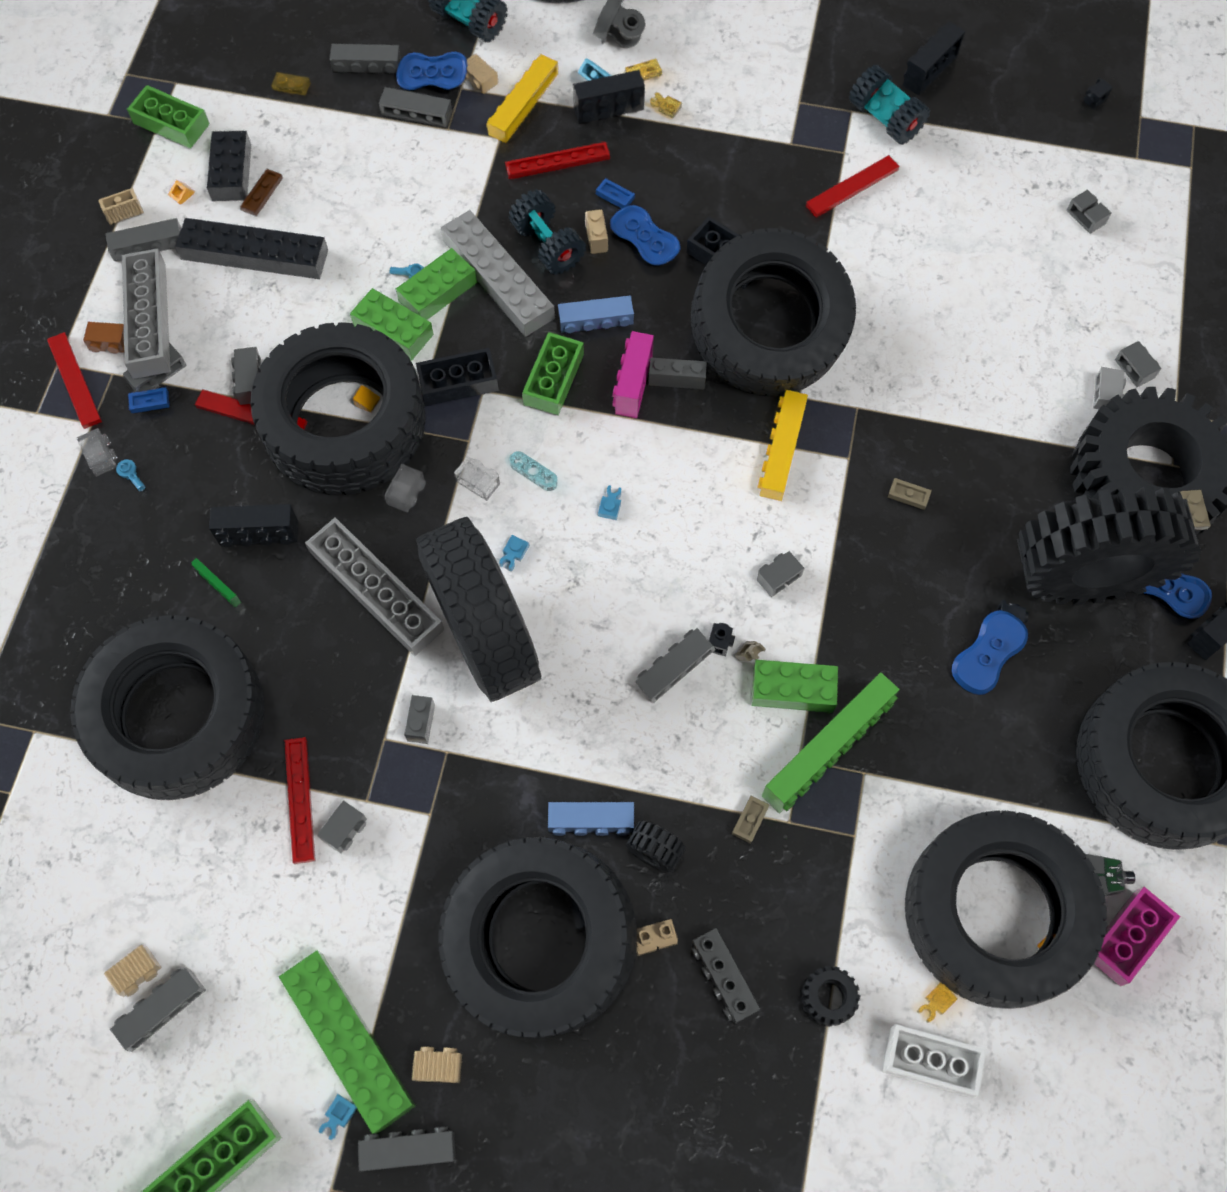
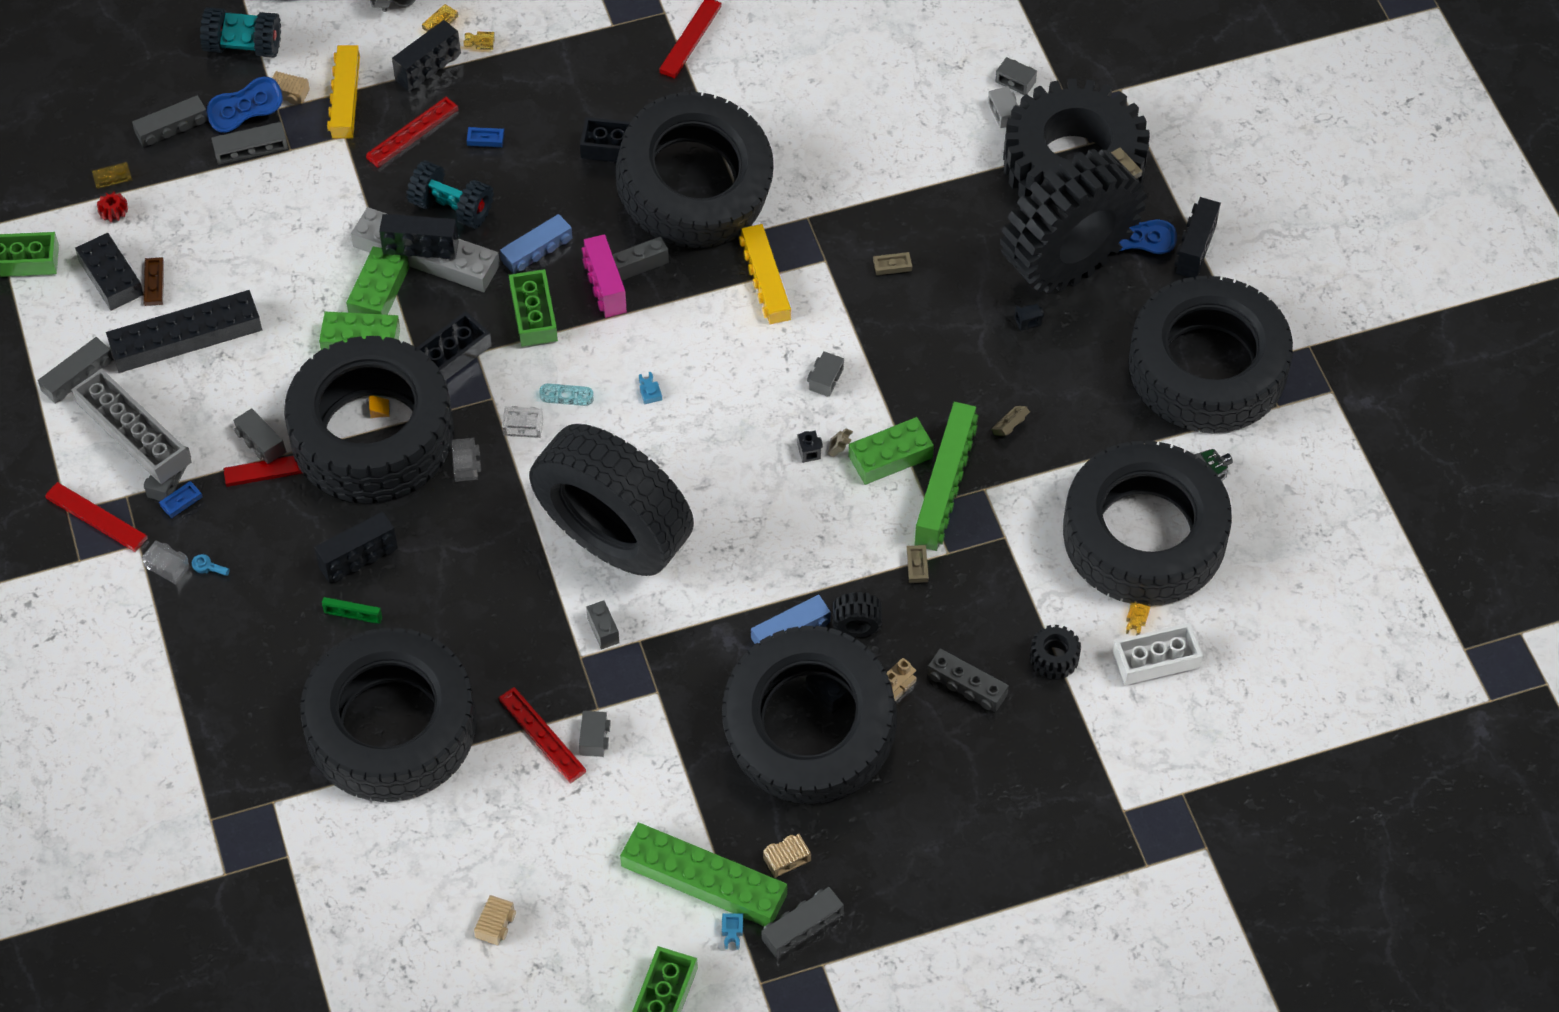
camera: 30 degrees left, 10 degrees down
dark orange piece [83,322,124,353] -> none
tan brick [98,188,143,225] -> none
dark grey brick [110,967,206,1052] -> none
light orange slope [168,180,195,204] -> none
light grey brick [305,518,444,656] -> none
dark azure plate [390,263,424,278] -> none
medium azure brick [578,58,612,81] -> none
tan brick [585,210,608,254] -> none
blue plate [610,205,680,266] -> none
dark grey brick [635,628,716,703] -> none
blue plate [952,610,1028,695] -> none
dark pink brick [1094,887,1181,987] -> none
none -> red gear [97,191,128,223]
none -> black brick [379,214,459,259]
none -> dark tan plate [991,406,1030,436]

